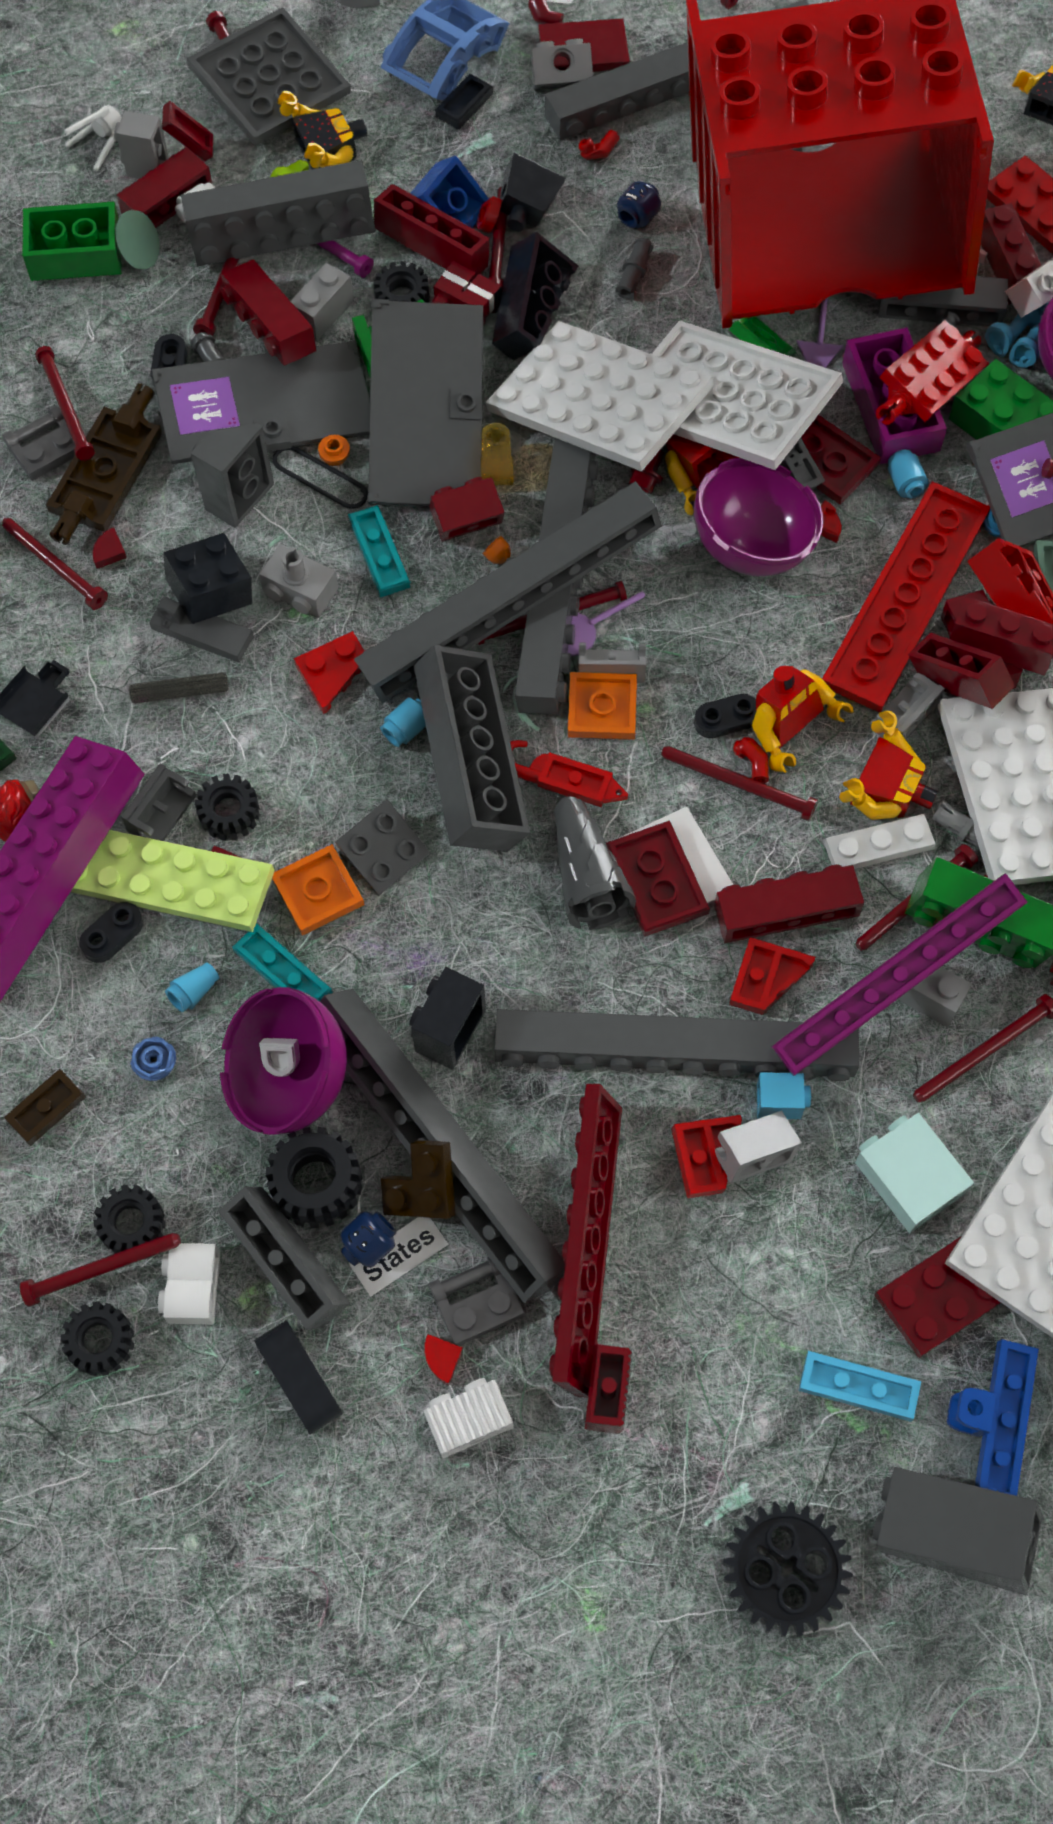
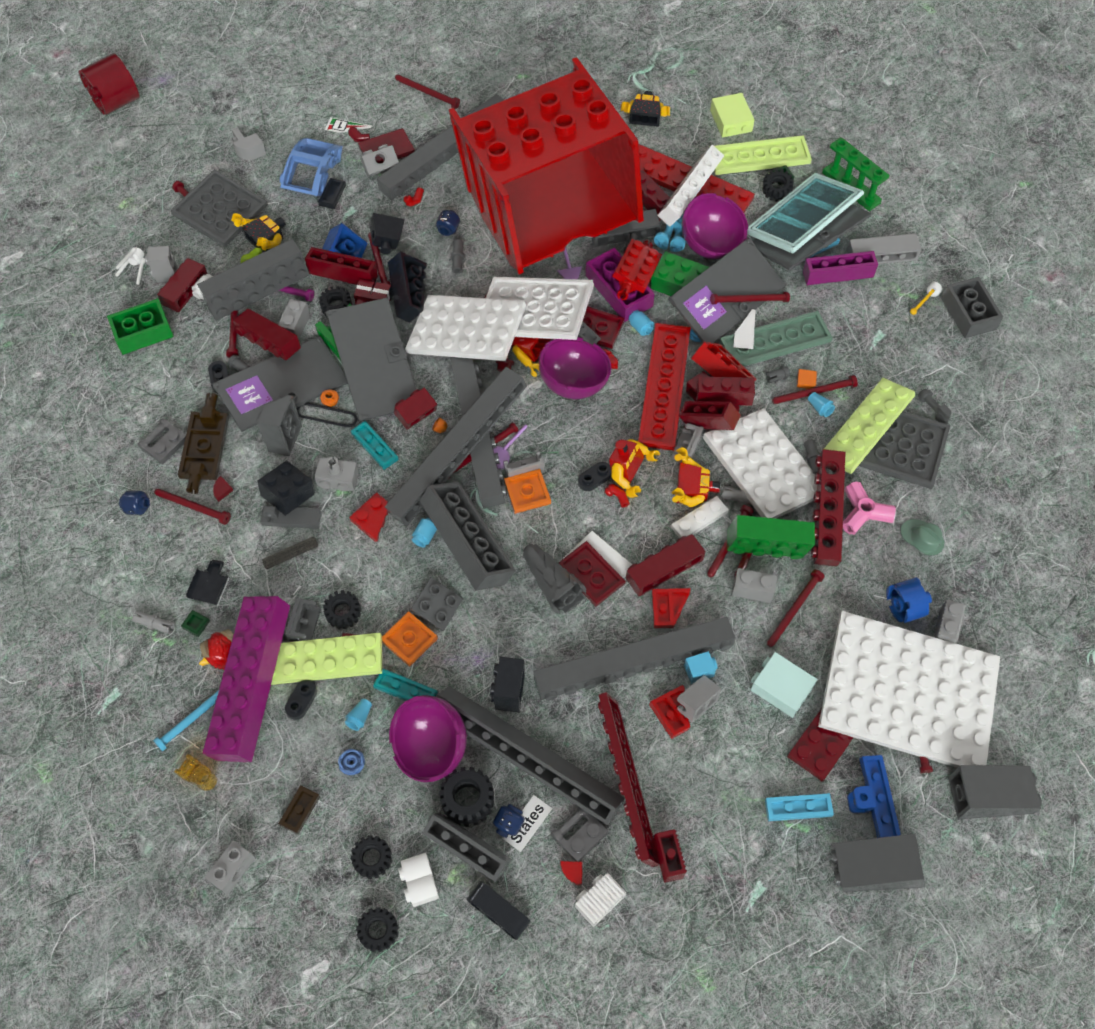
camera: 20 degrees left, 5 degrees down
dark red bar [20,1233,181,1307] -> none
dark red bar [35,346,95,461] -> none
sand green sticker [116,210,160,270] -> none
dark red tile [162,101,213,162] -> none
white tile [259,1038,300,1077] -> none
dark brown plate [381,1140,455,1219] -> none
red tile [477,196,502,233] -> none
clear yellow piece [481,423,514,486] -> none
red plate [510,740,628,808] -> none
dark red bar [661,746,818,821] -> none
black gear [722,1501,853,1637] -> none
green tile [729,316,797,357] -> none
magenta tile [771,873,1028,1076] -> none

